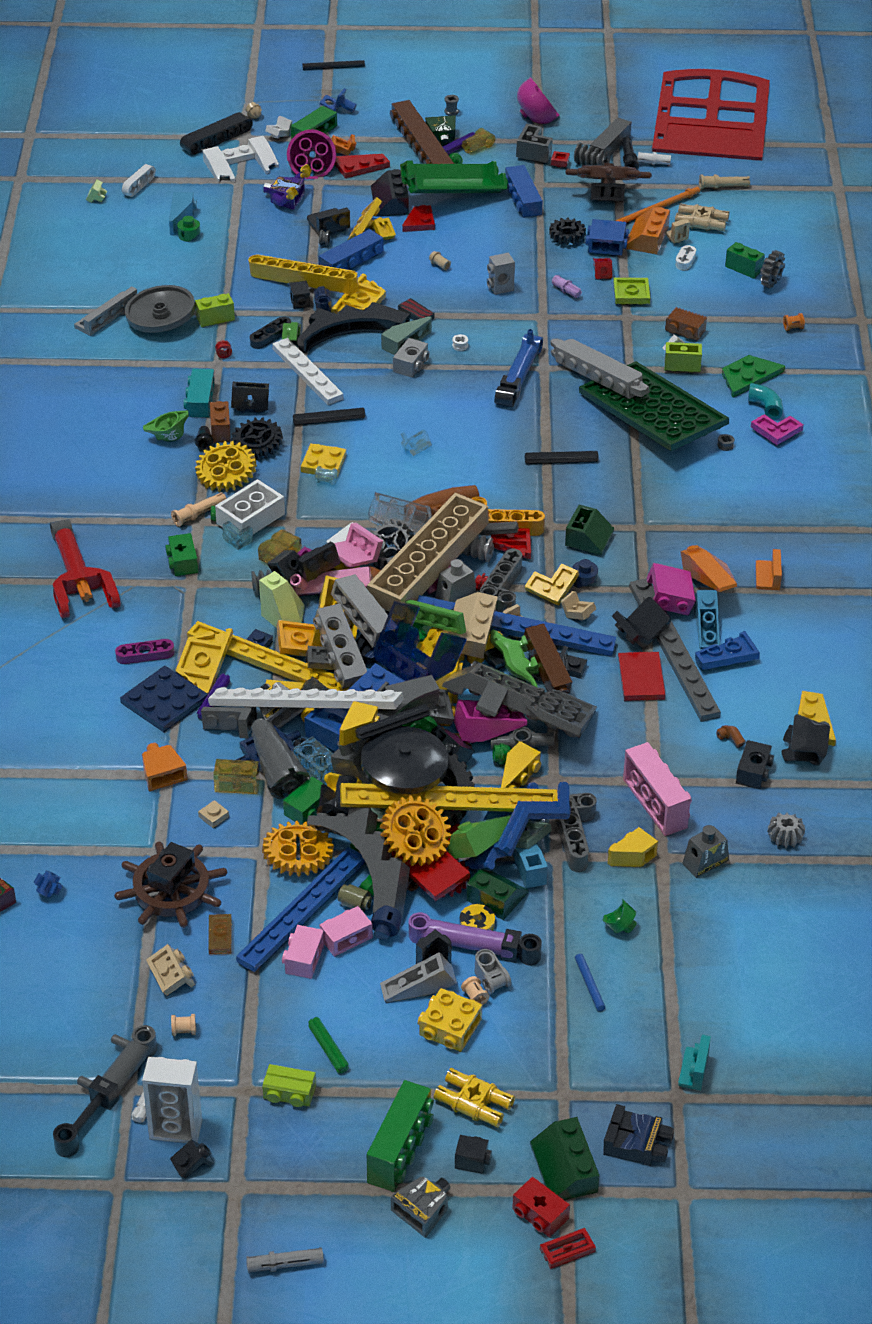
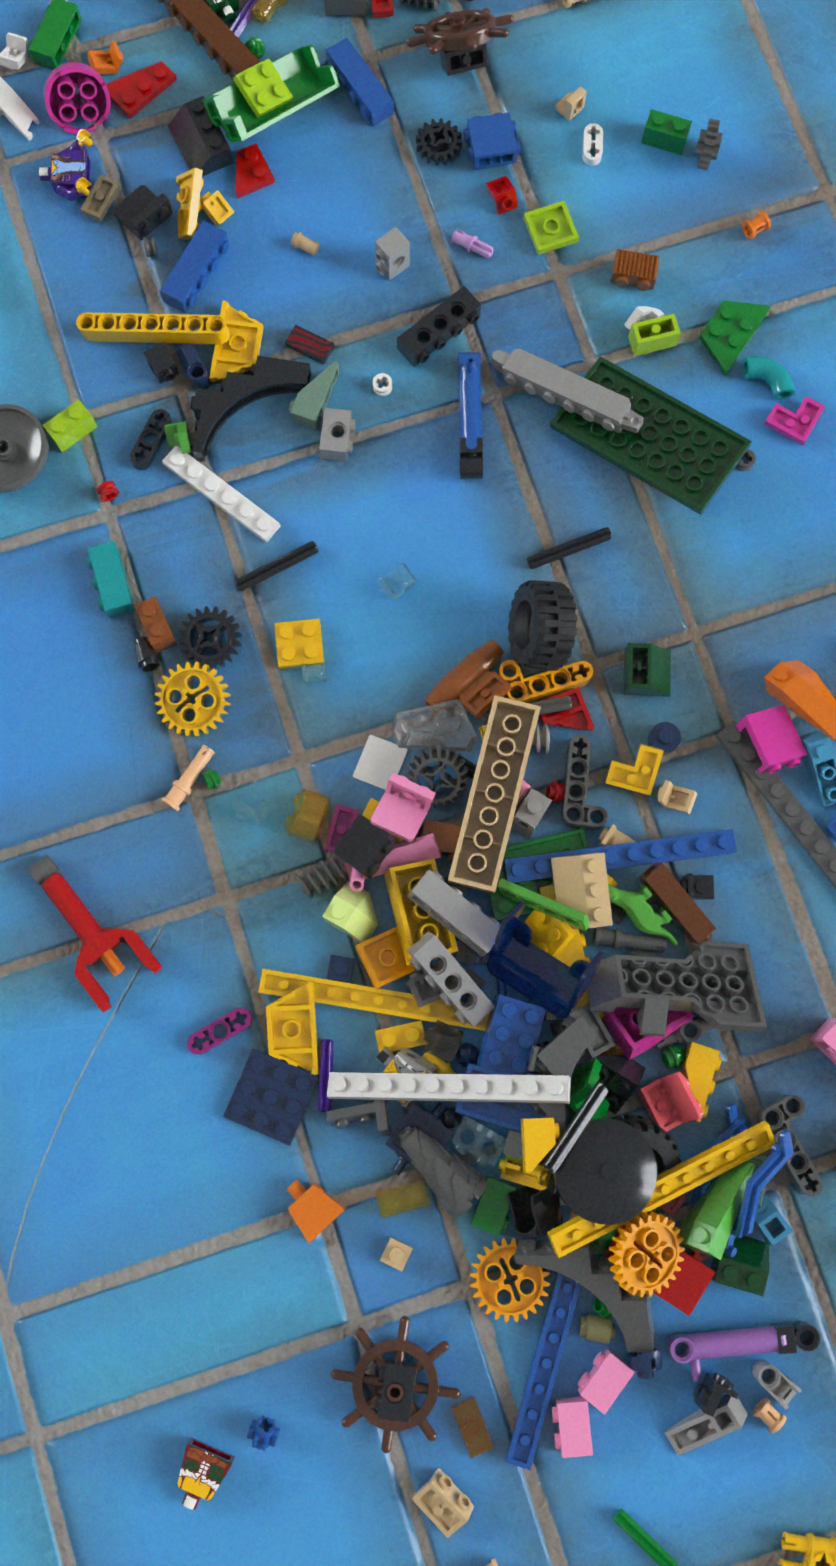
camera: 20 degrees left, 35 degrees up
bright green hat [143,410,189,442] -> none
green brick [165,533,198,576] -> none
white brick [215,479,285,541] -> none
black brick [231,381,269,412] -> none
black brick [267,550,301,580] -> none
yellow brick [417,988,482,1052] -> none
yellow piece [459,904,495,931] -> none
black bracket [612,597,671,649] -> none
orange bar [615,186,700,223] -> none
red tile [618,652,665,701] -> none
orange slope [626,207,670,254] -> none
tan pin [675,203,730,232] -> none
none -> dark tan plate [80,174,121,222]
none -> lime plate [233,58,293,118]
none -> black brick [397,286,481,367]
none -> black tyre [508,580,577,671]
none -> coral bracket [637,1072,703,1132]

